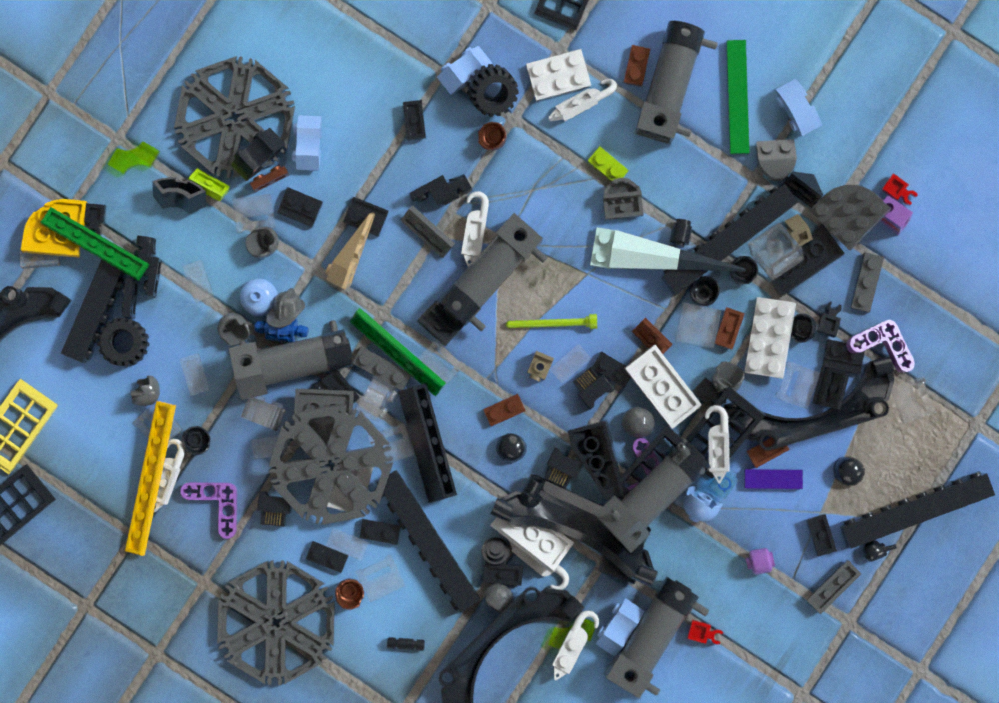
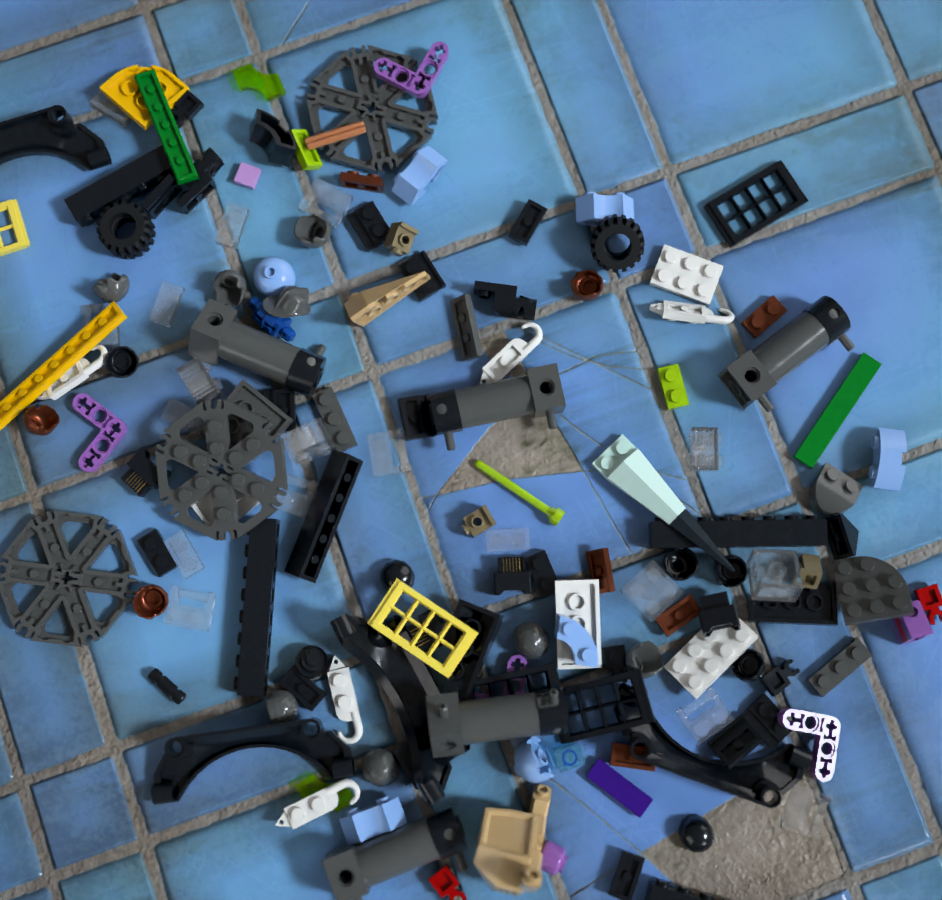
camera: 40 degrees right, 5 degrees down
black brick [231,128,286,181] -> none
green tile [350,308,446,397] -> none
black plate [359,519,401,545] -> none
copper plate [483,394,526,427] -> none
white plate [490,517,574,573] -> none
dark grey slope [603,178,644,220] -> none
black brick [670,219,692,248] -> none
white plate [705,405,730,484] -> none
none -> copper hair [23,405,60,436]
none -> lavender tile [234,162,262,190]
none -> nougat axle [305,121,366,150]
none -> dark grey hair [362,748,399,787]
none -> light yellow piece [367,578,478,678]
none -> medium lavender beam [374,42,449,98]
none -> dark tan brick [383,222,419,257]
none -> tan helmet [473,783,552,897]
none -> light blue brick [554,613,598,668]
none -> clear brick [689,427,723,473]
none -> black piece [698,591,741,637]

